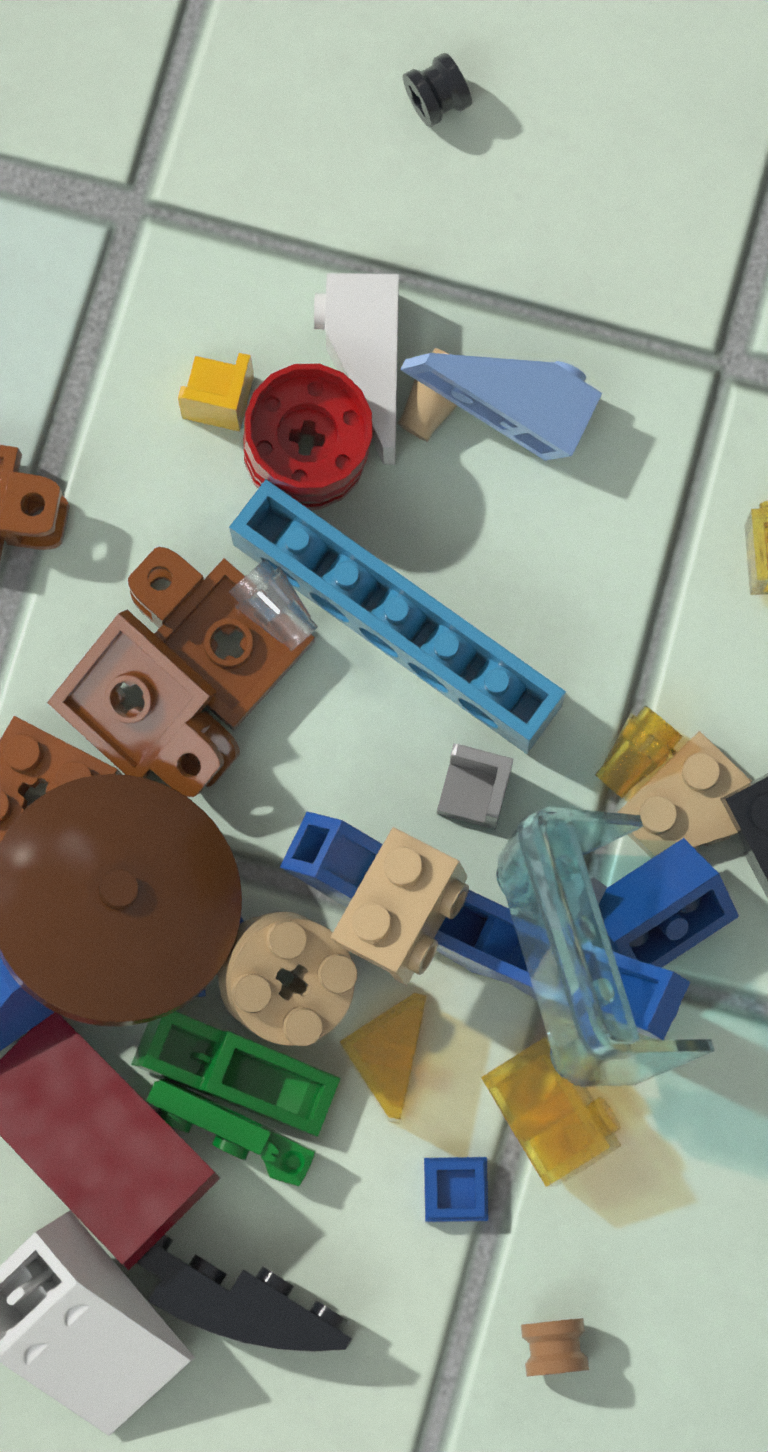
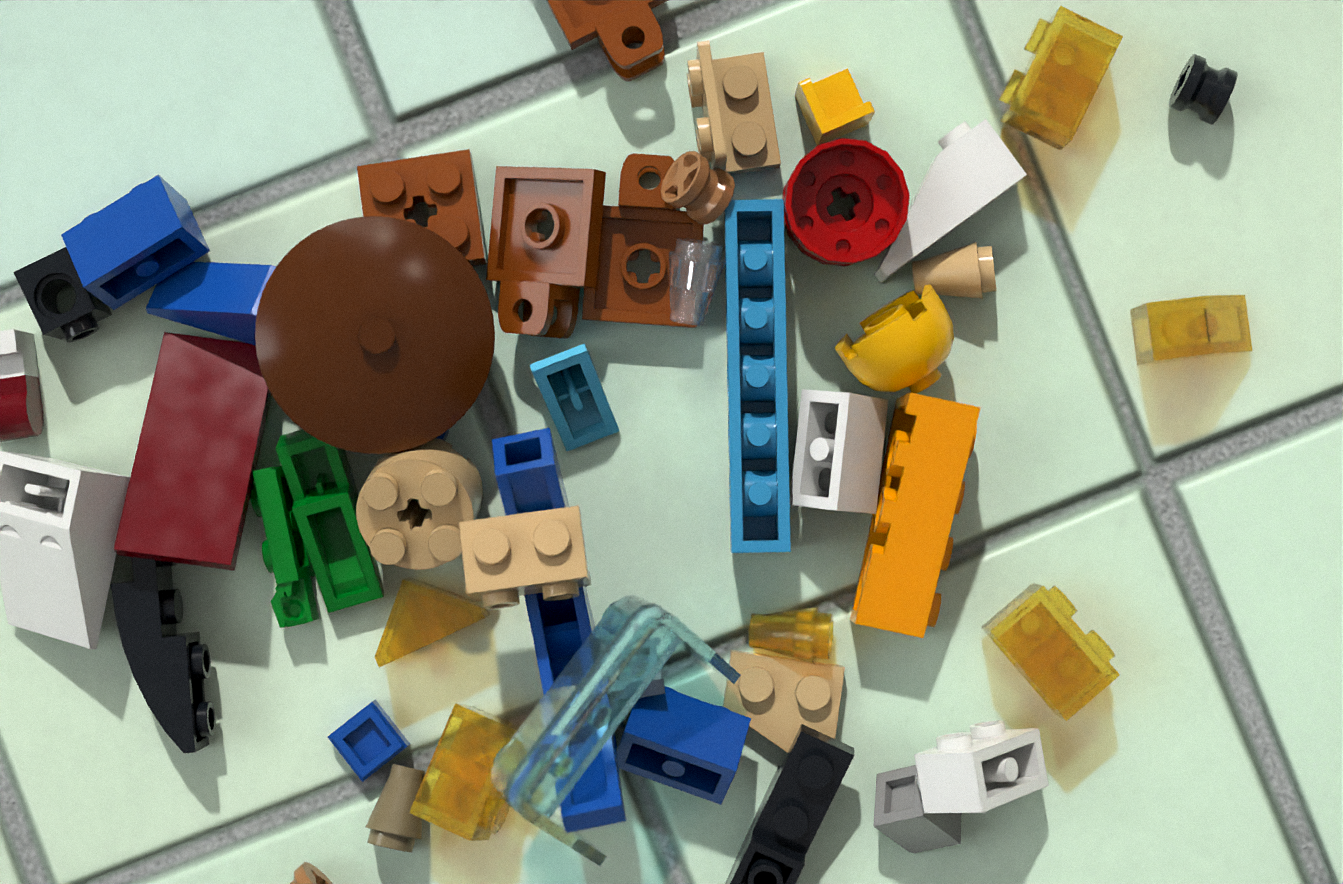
camera: 55 degrees right, 10 degrees up
light blue slope [400,353,602,461] -> none
light grey panel [437,744,514,830] -> none
none -> dark tan cone [365,764,426,853]
none -> medium azure slope [530,344,620,452]
none -> medium nougat wheel [660,151,735,225]
none -> tan bracket [687,40,781,175]
none -> white brick [790,389,889,514]
none -> yellow cylinder [834,284,954,394]
none -> light orange wedge [850,392,981,638]
none -> clear yellow brick [998,6,1123,151]
none -> clear yellow slope [1130,295,1252,366]

